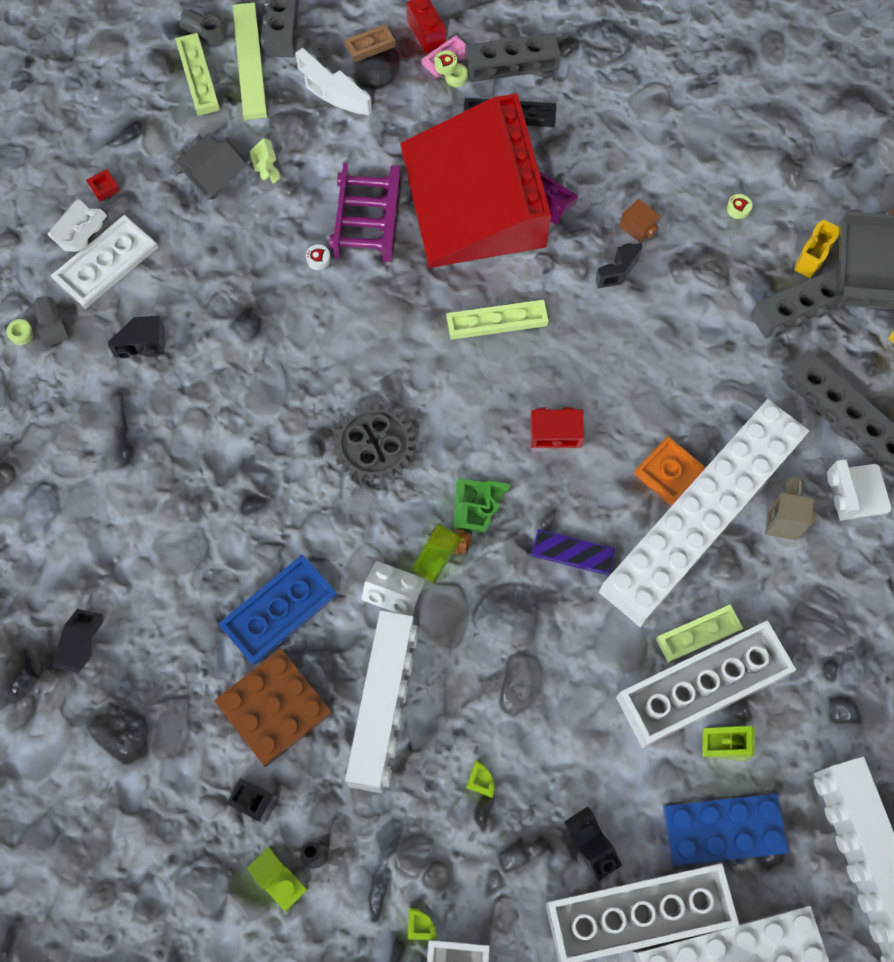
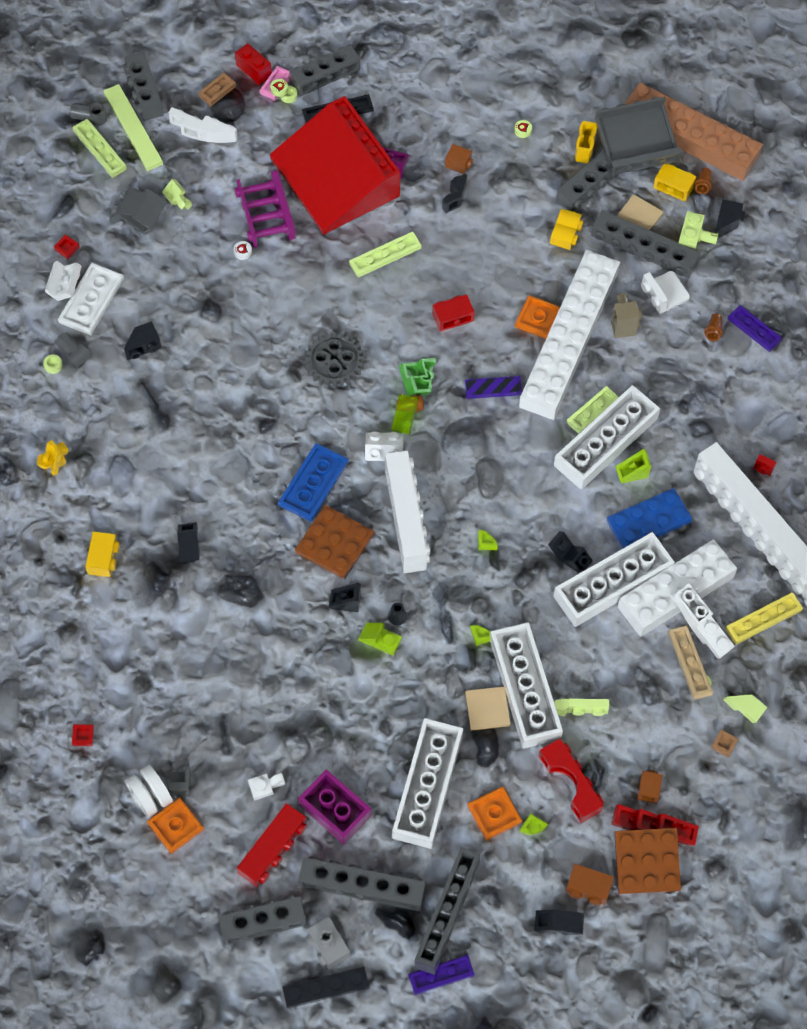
camera: 20 degrees left, 5 degrees down
none -> yellow brick [550,208,584,250]
none -> tan tile [617,194,663,231]

